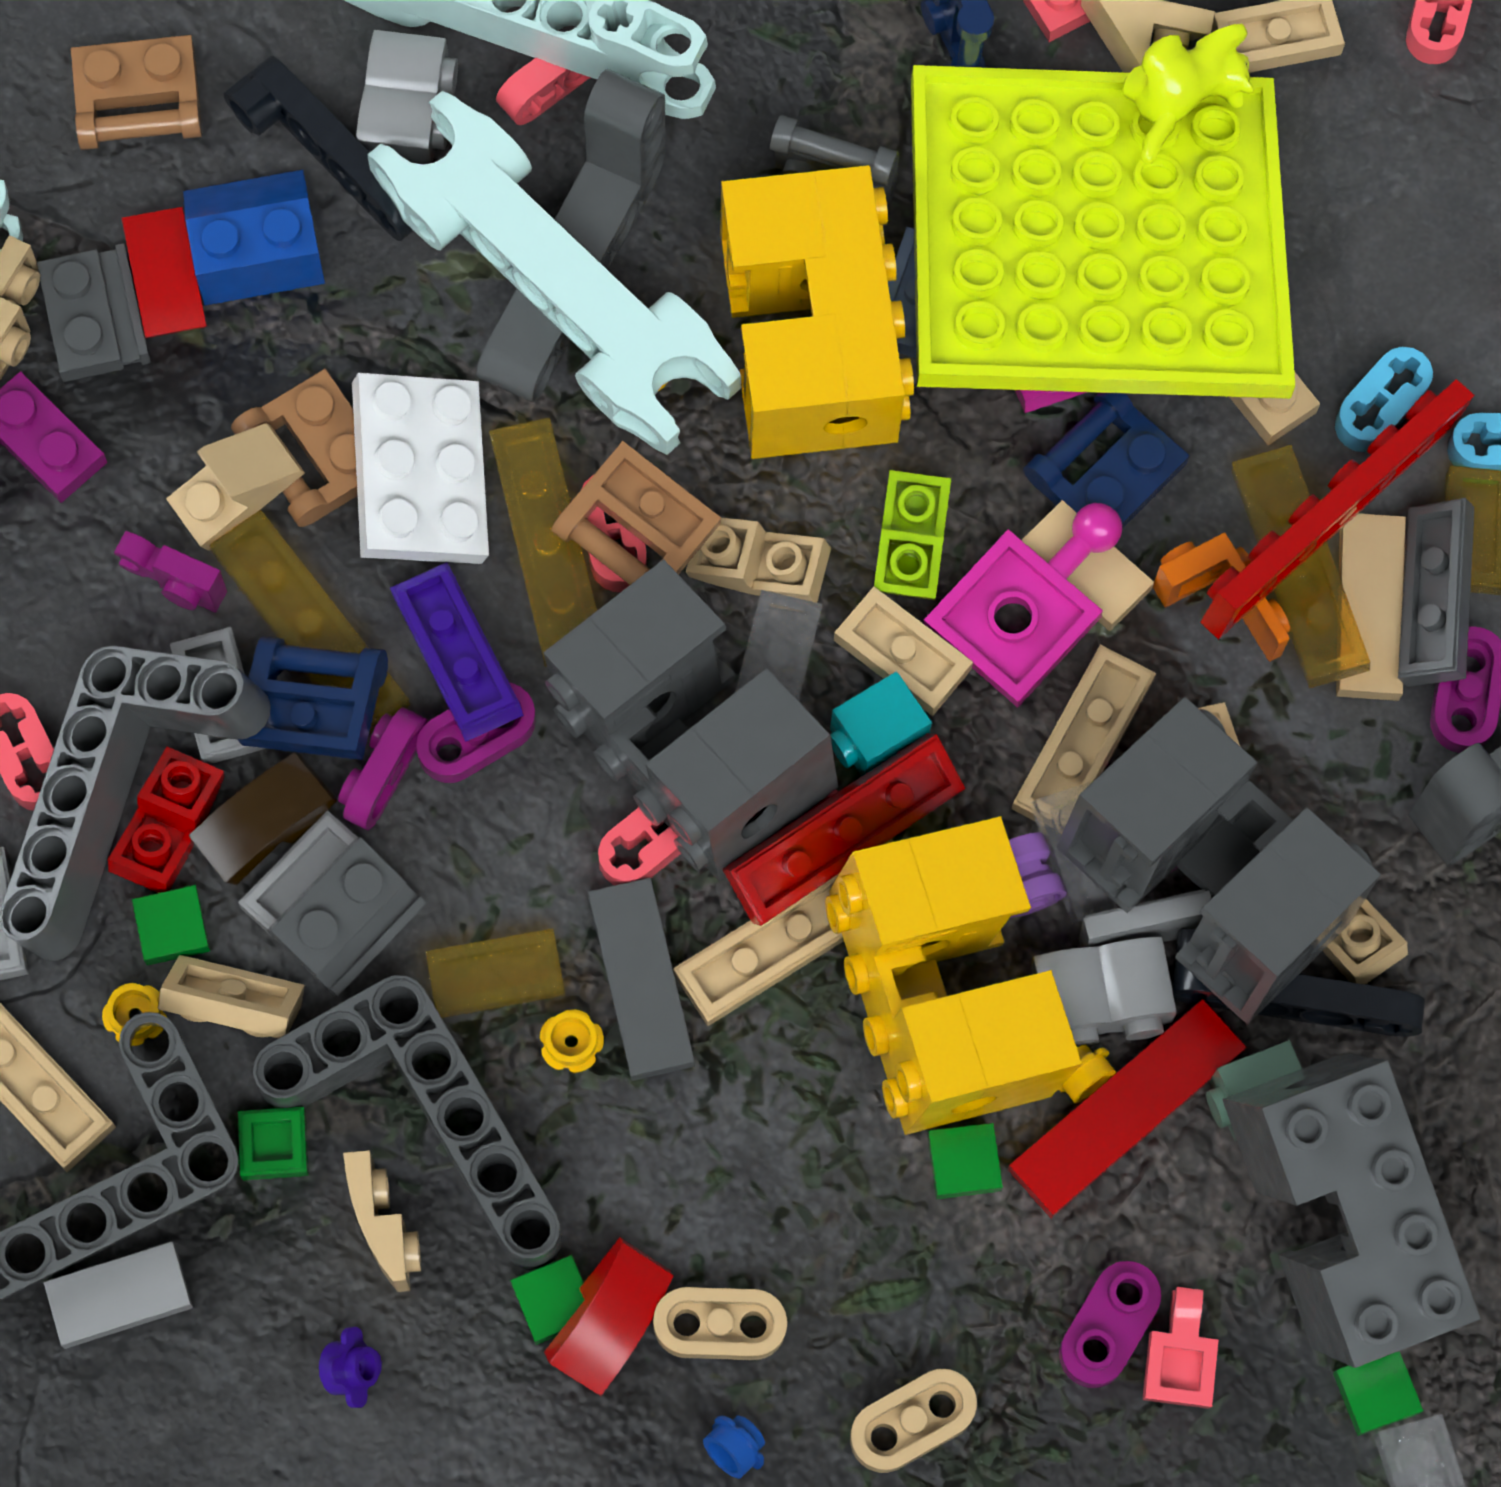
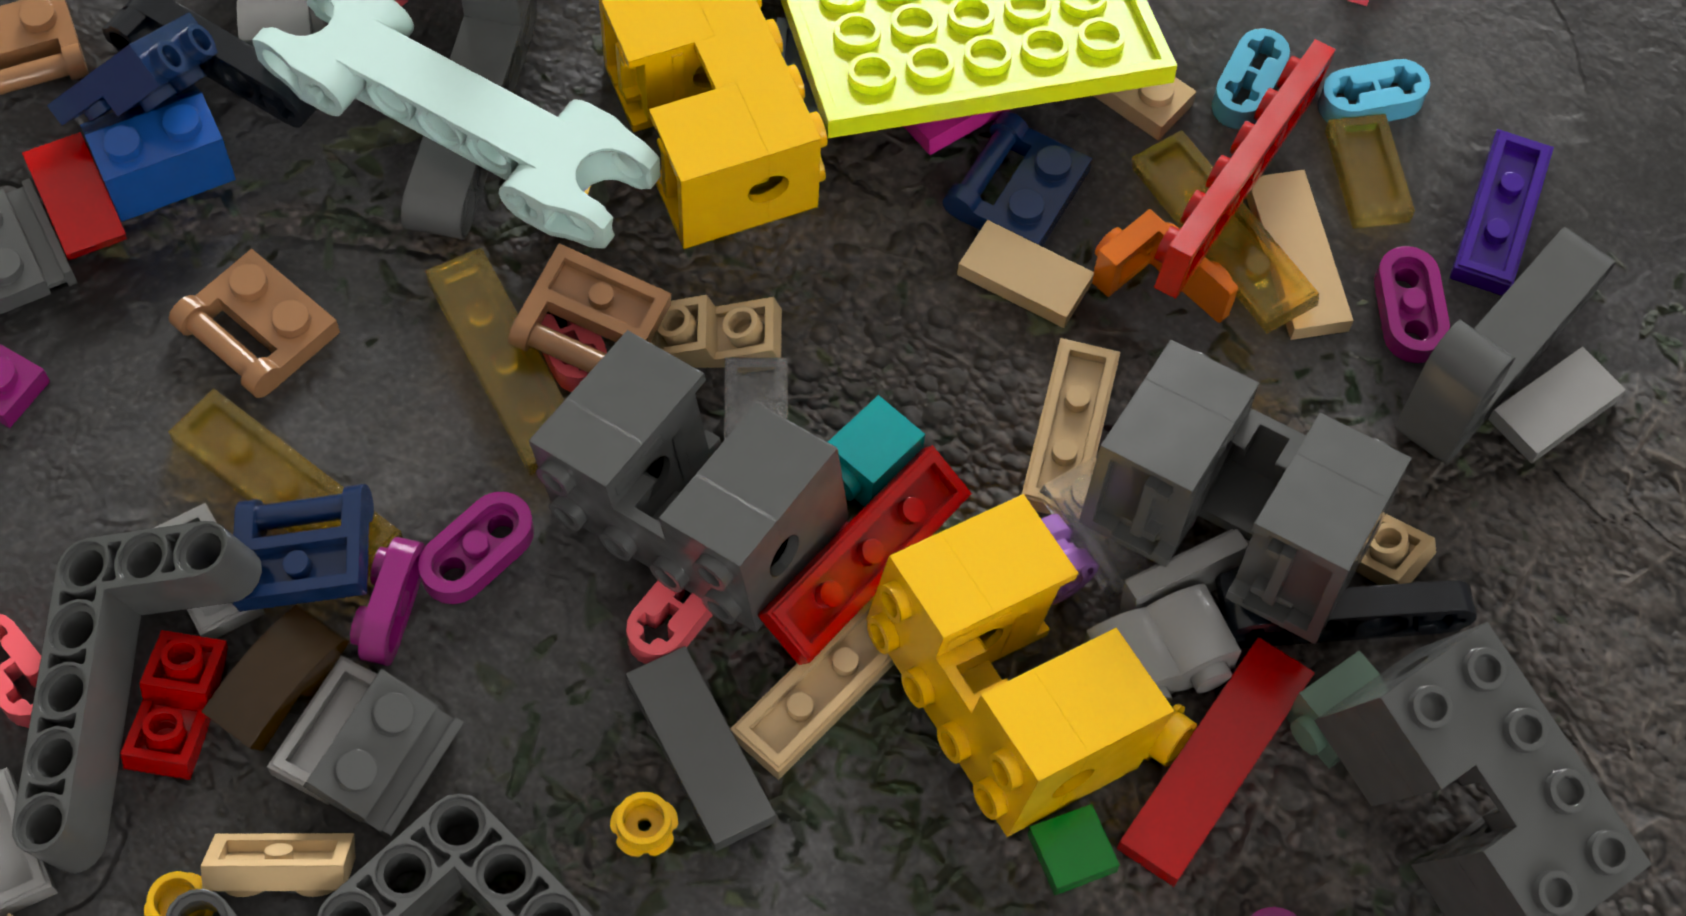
camera: 15 degrees left, 10 degrees down
magenta plate [114,531,227,613] -> none
green tile [132,885,211,966] -> none
tan slope [166,423,305,551] -> none
white plate [352,373,489,564] -> none
dark purple tile [390,562,524,742] -> none
clear yellow tile [425,928,565,1018] -> none
tan plate [834,586,973,716] -> none
lime slope [874,470,951,600] -> none
dark pink plate [924,503,1122,708] -> none
dark grey tile [1398,498,1475,687] -> none
none -> dark blue plate [47,12,219,126]

